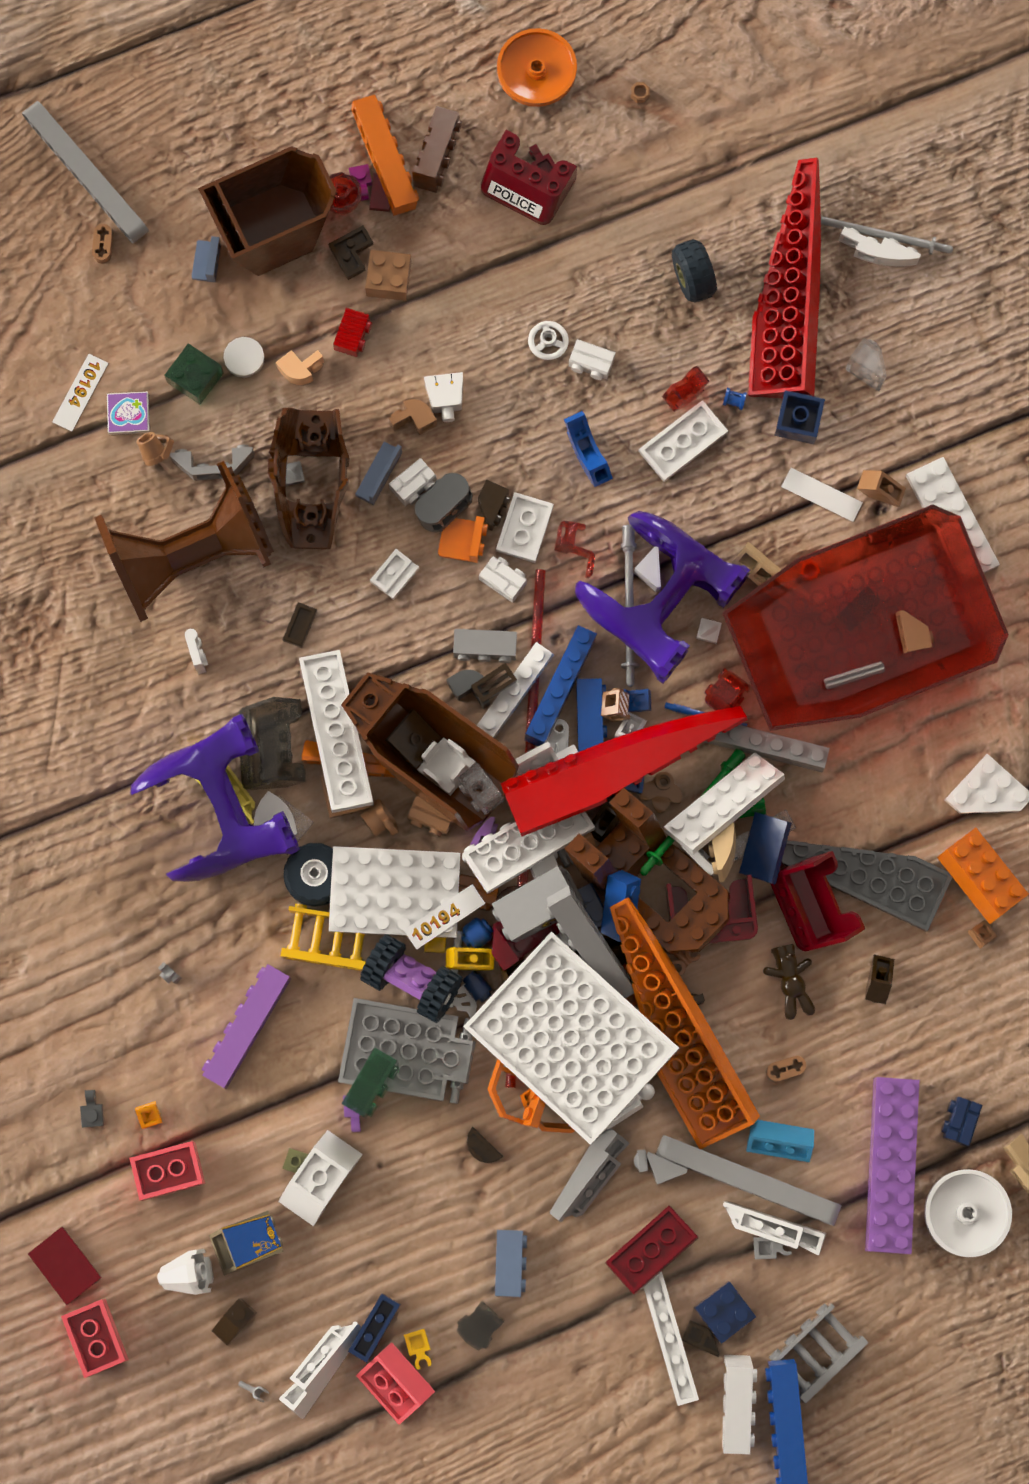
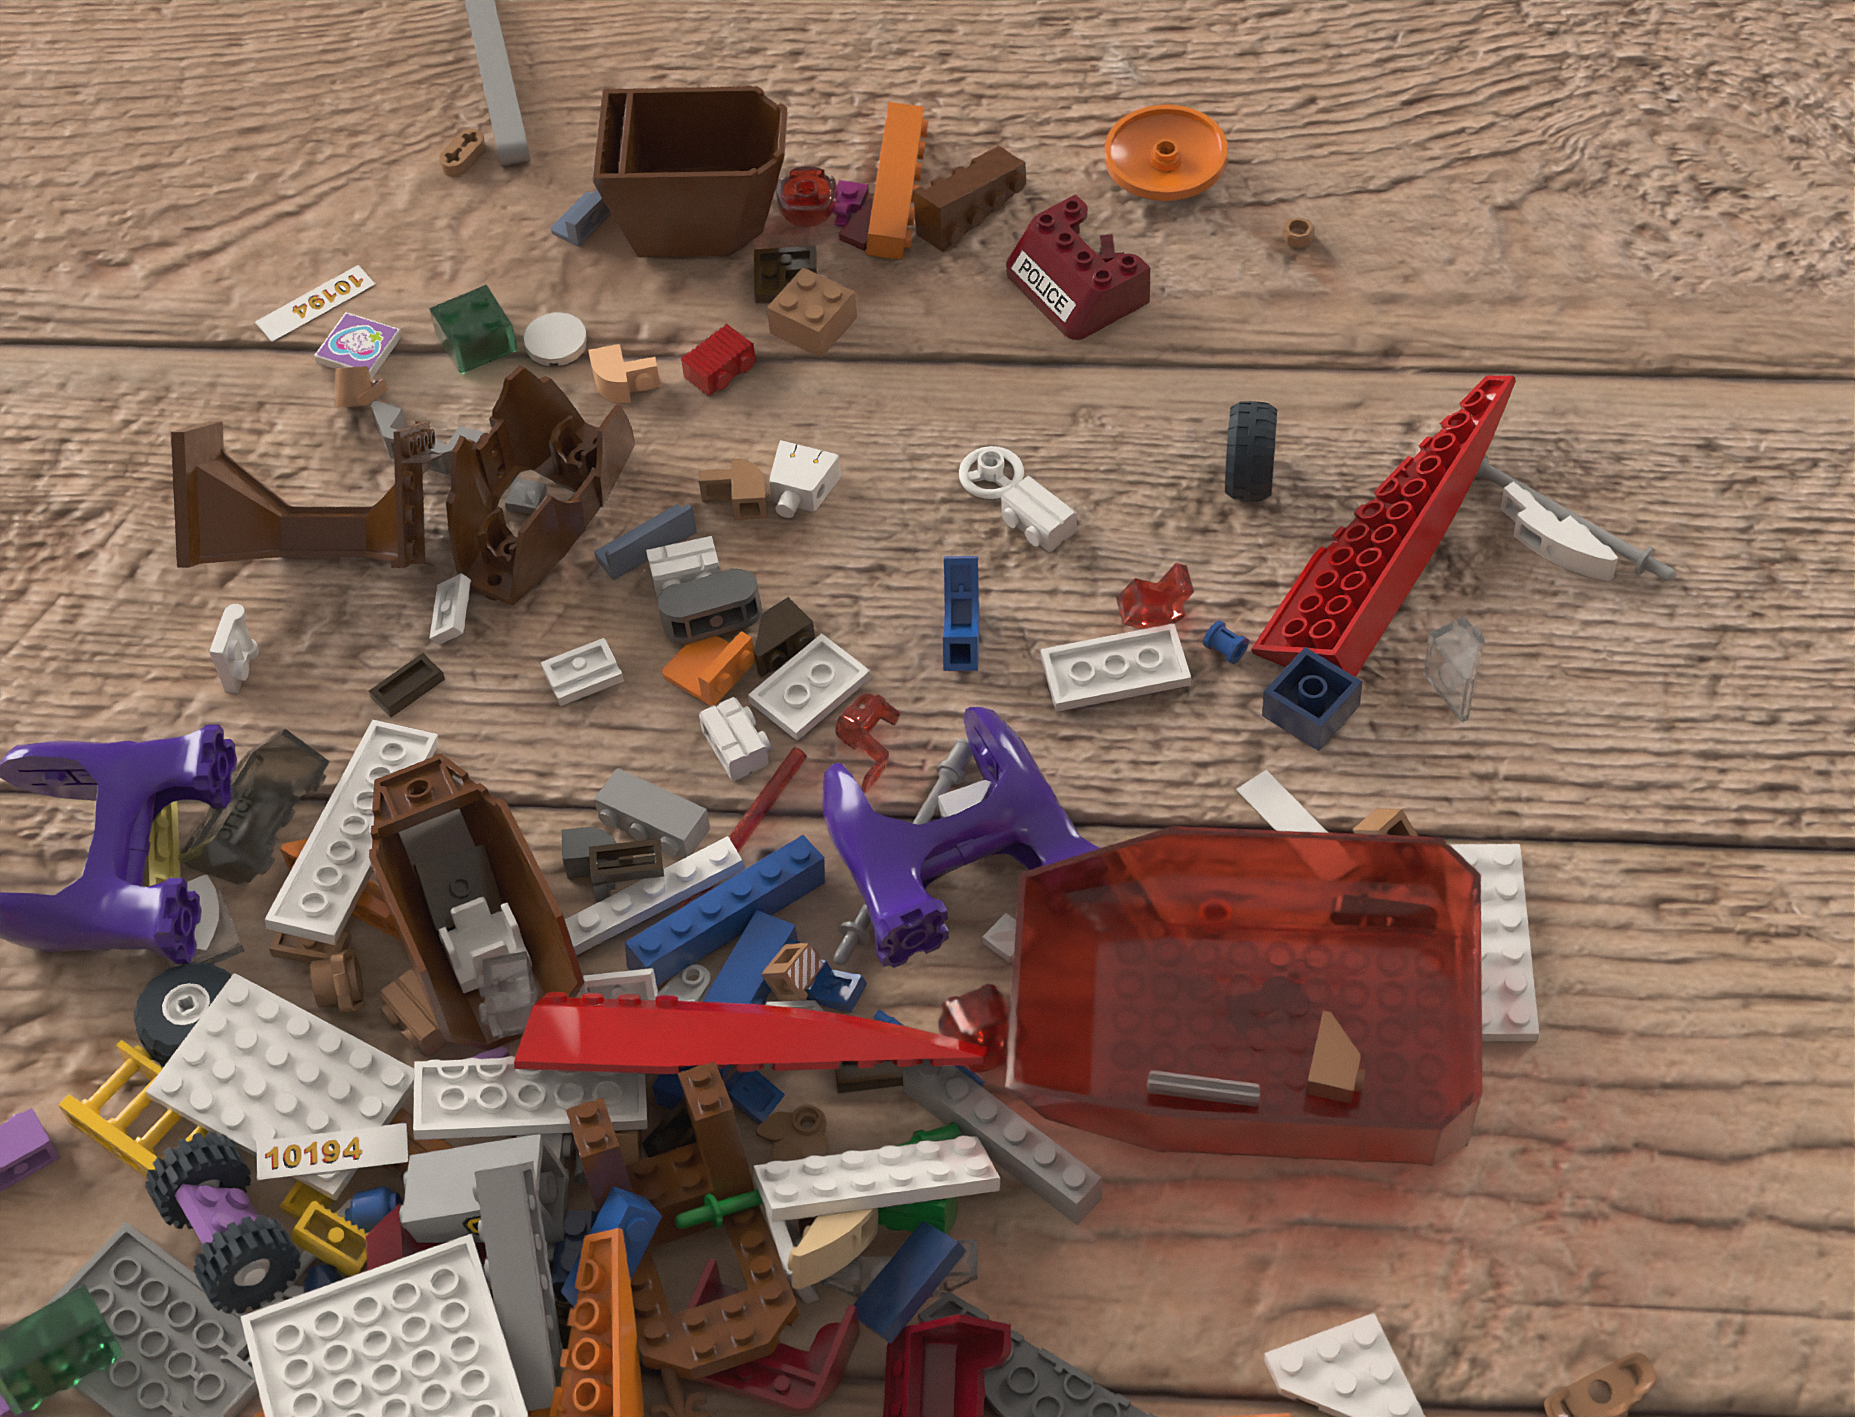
camera: 30 degrees right, 25 degrees down
none -> white plate [429,573,471,645]

